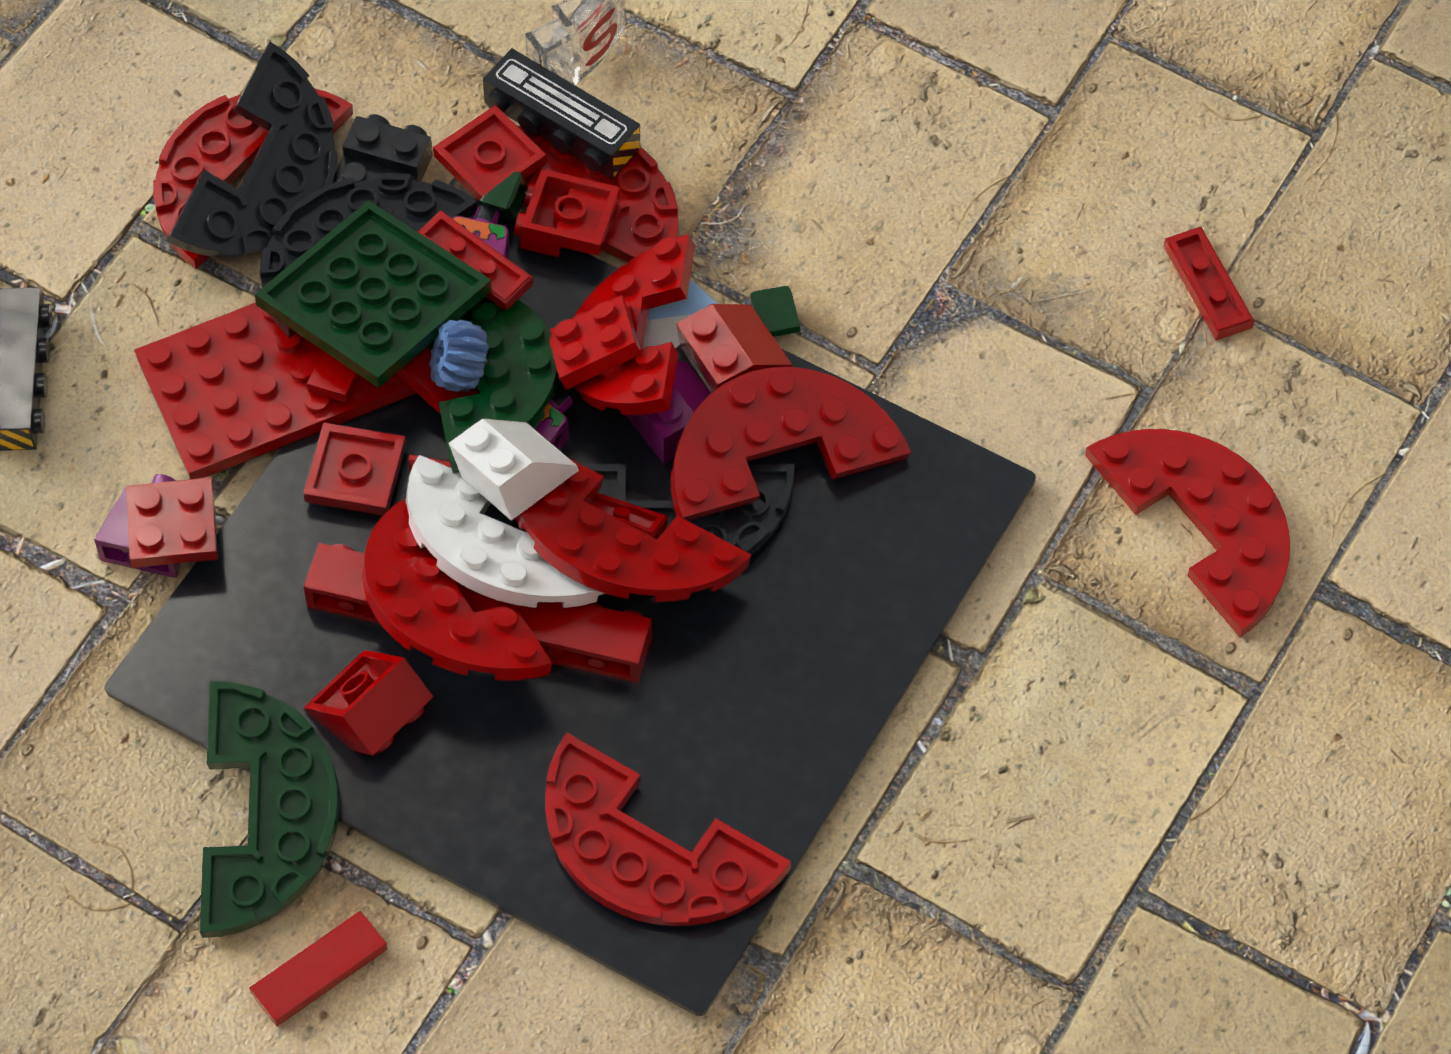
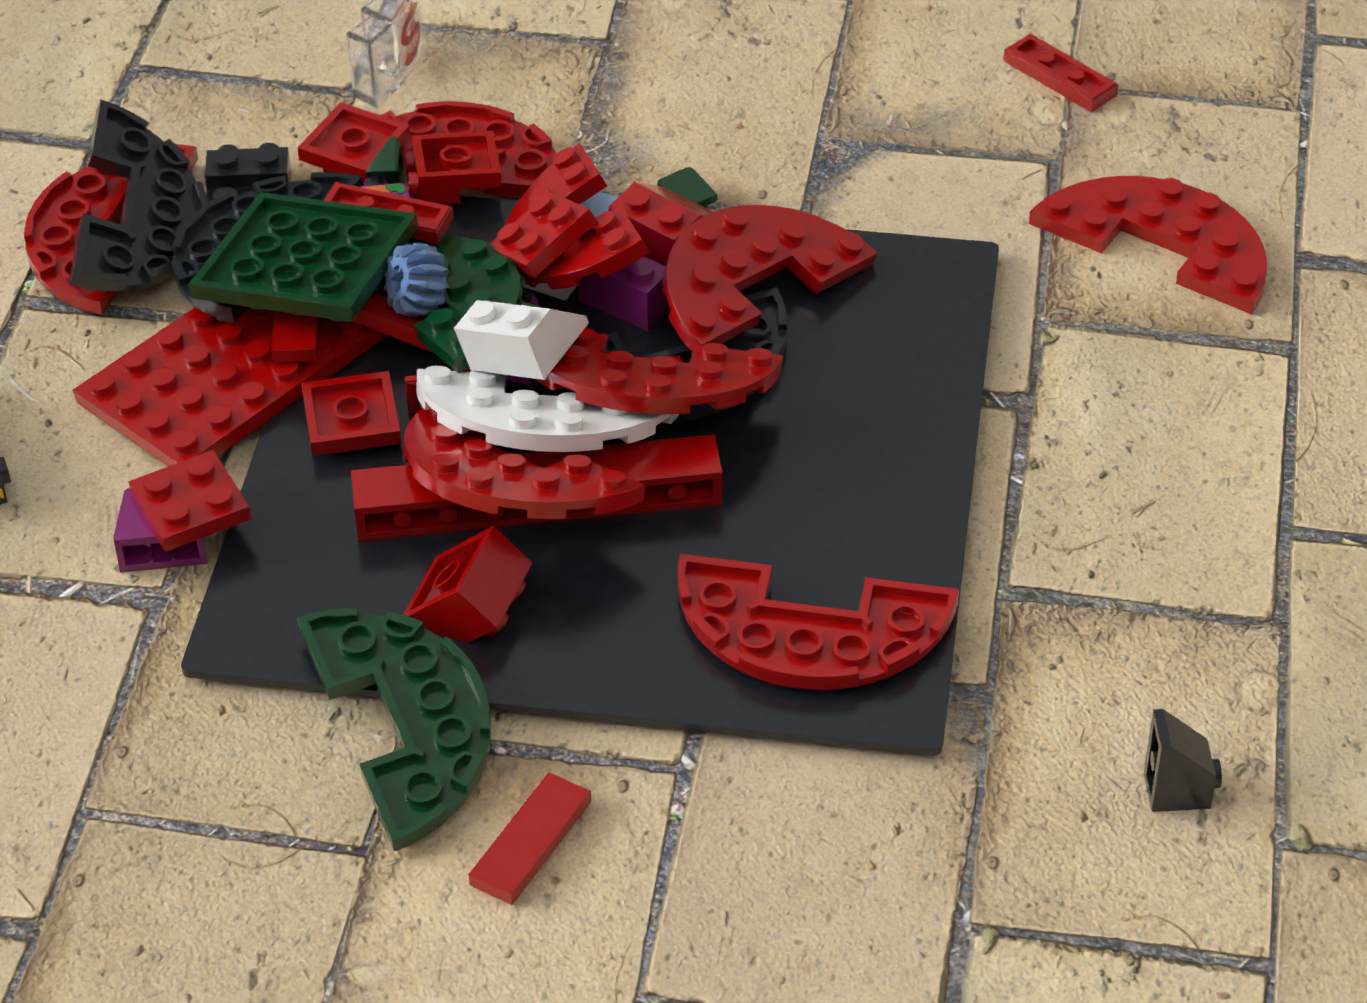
camera: 20 degrees left, 15 degrees down
black brick [483,48,641,179] -> none

